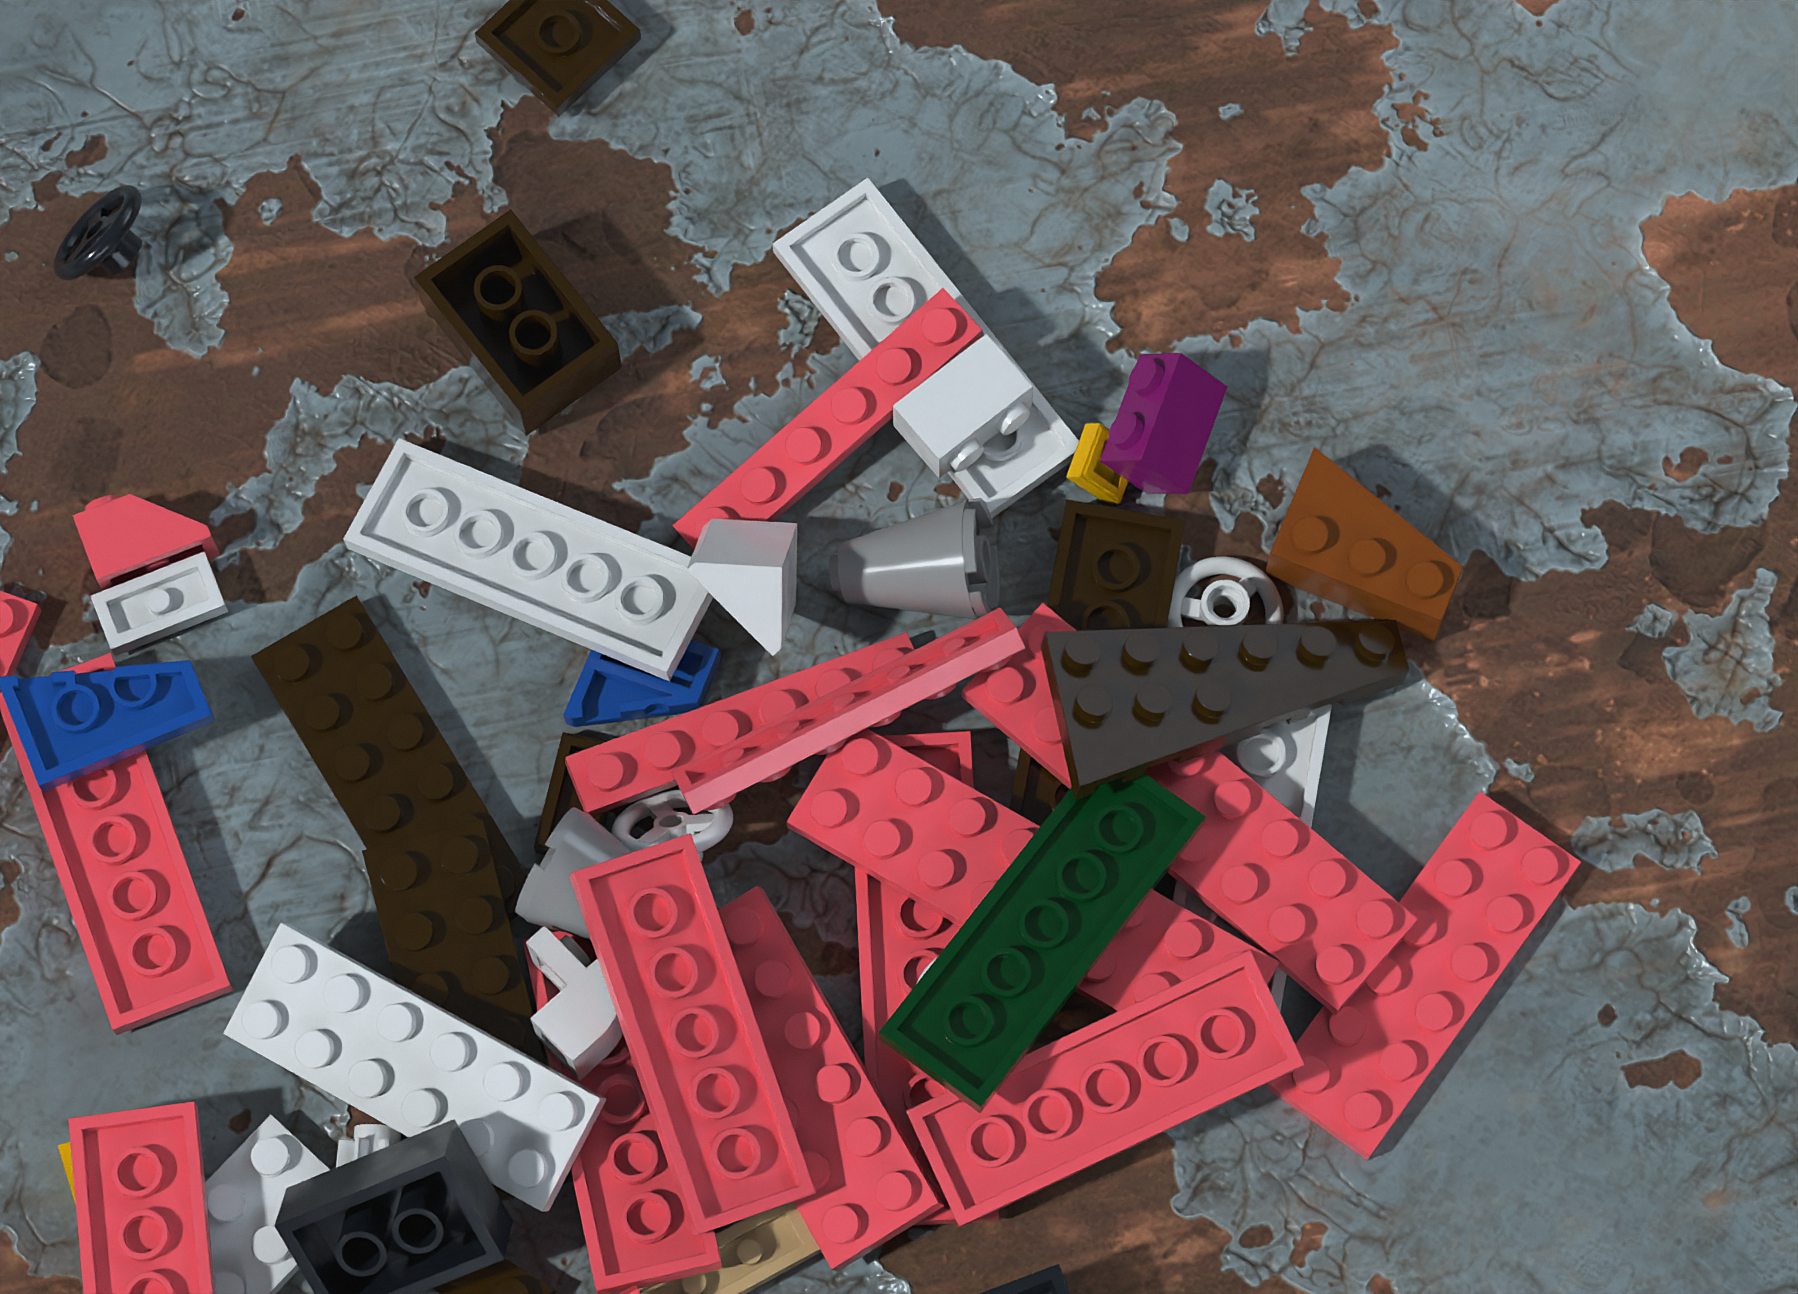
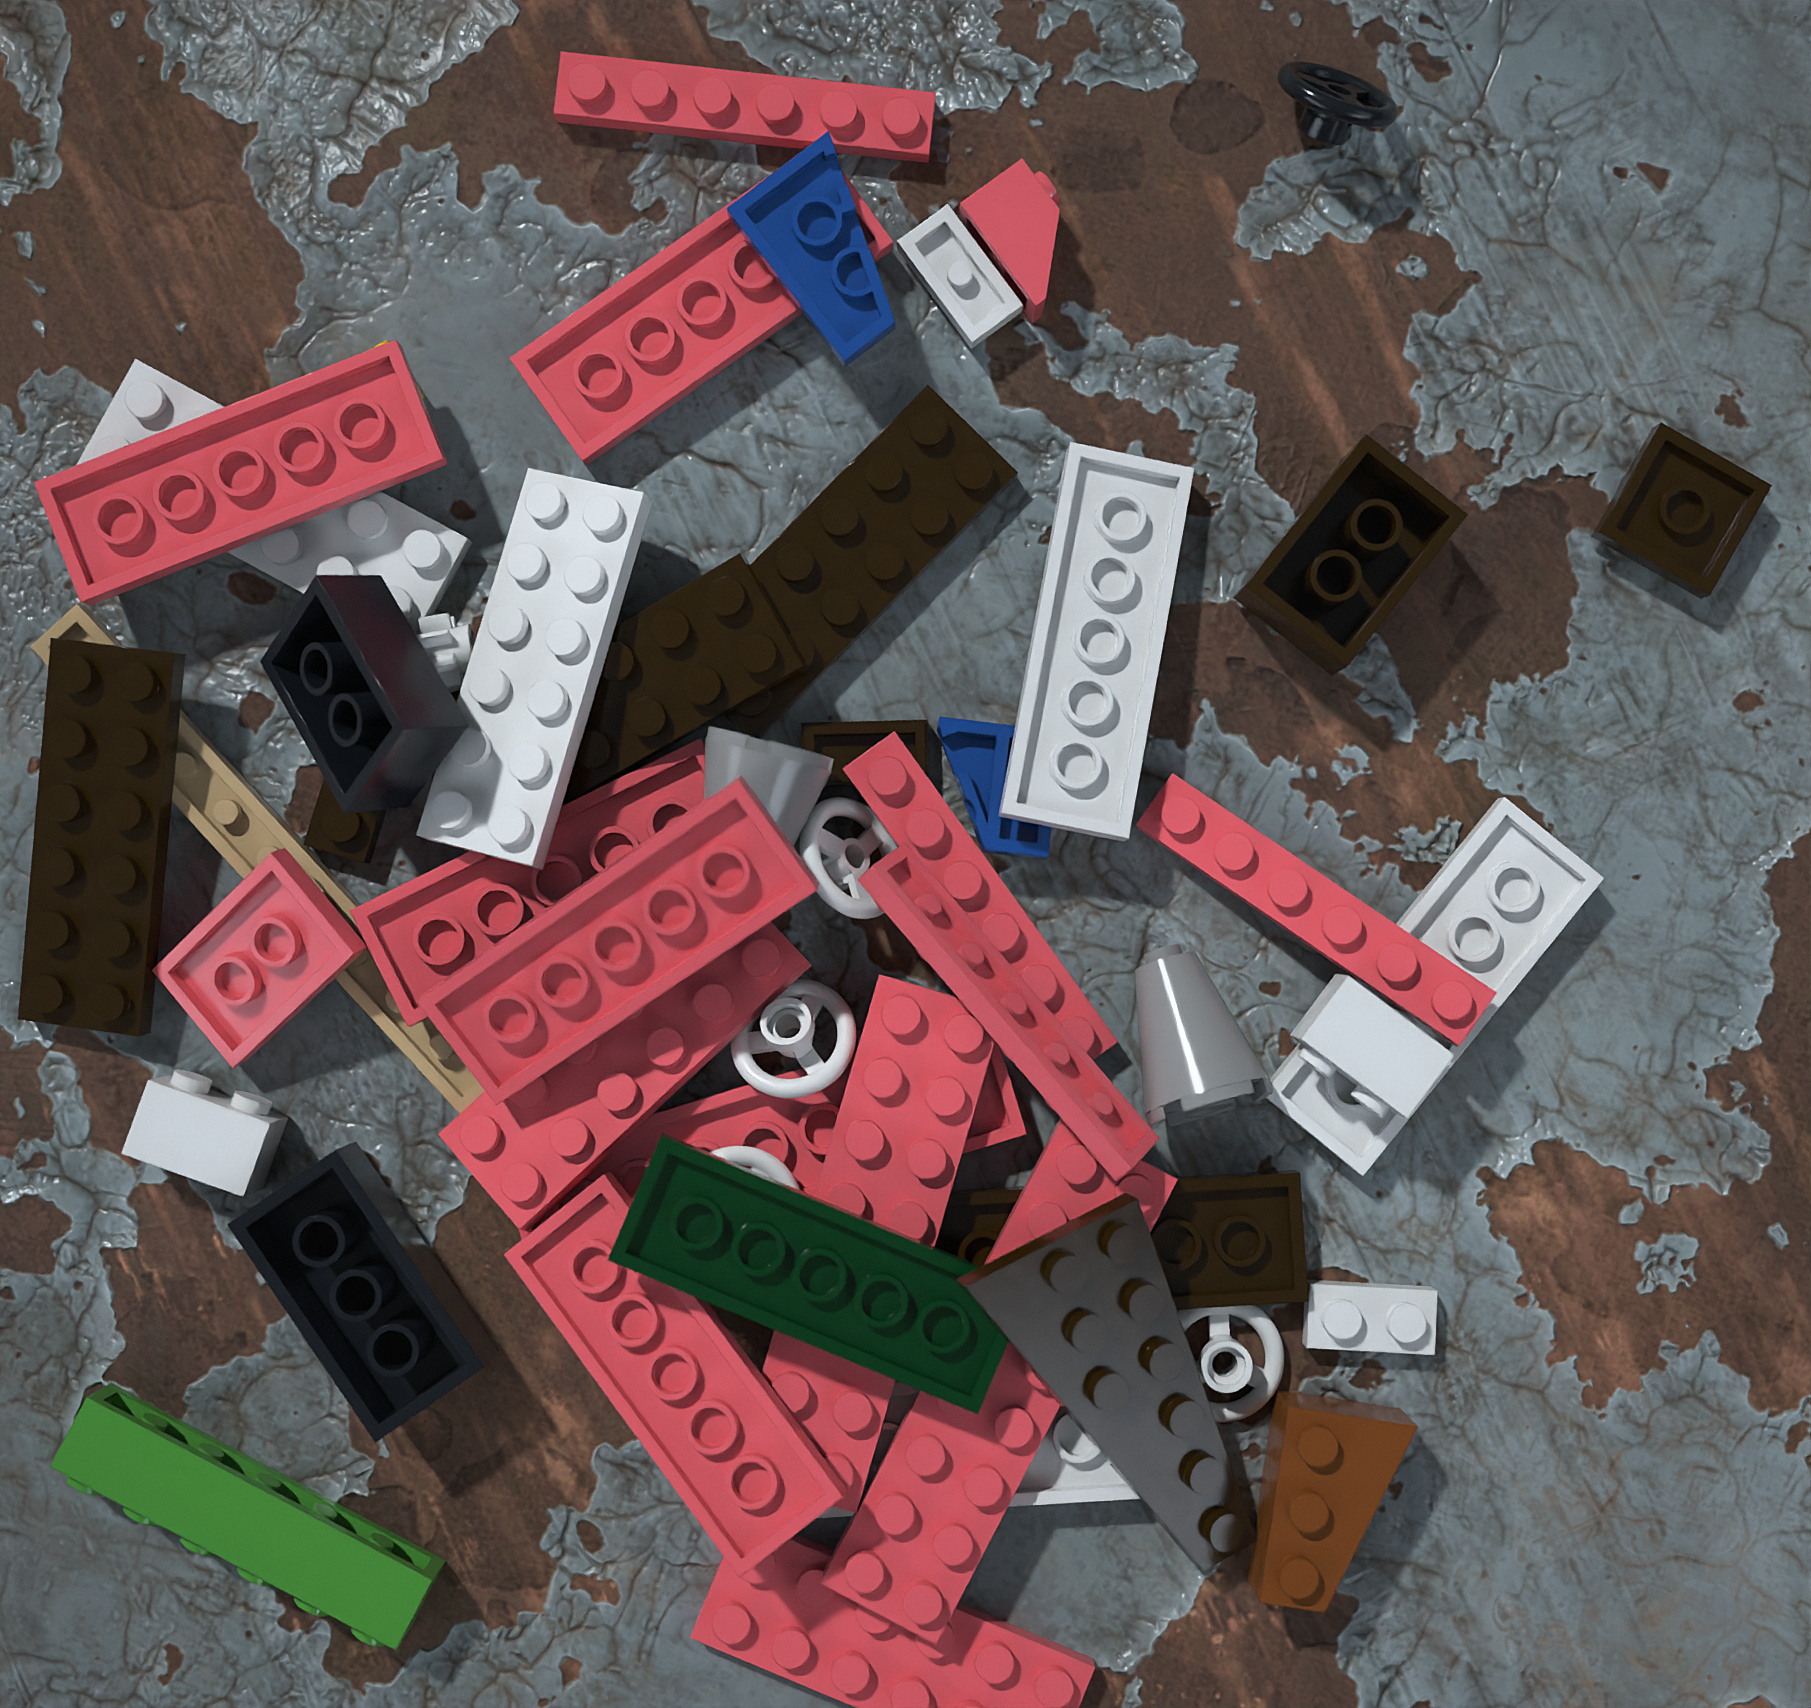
camera: 75 degrees right, 15 degrees up
white brick [526,926,623,1081] -> none
white slope [687,519,797,656] -> none
yellow tile [1066,423,1128,504] -> none
magenta brick [1100,353,1228,494] -> none
none -> white piece [730,979,856,1099]
none -> white plate [1302,1280,1438,1355]

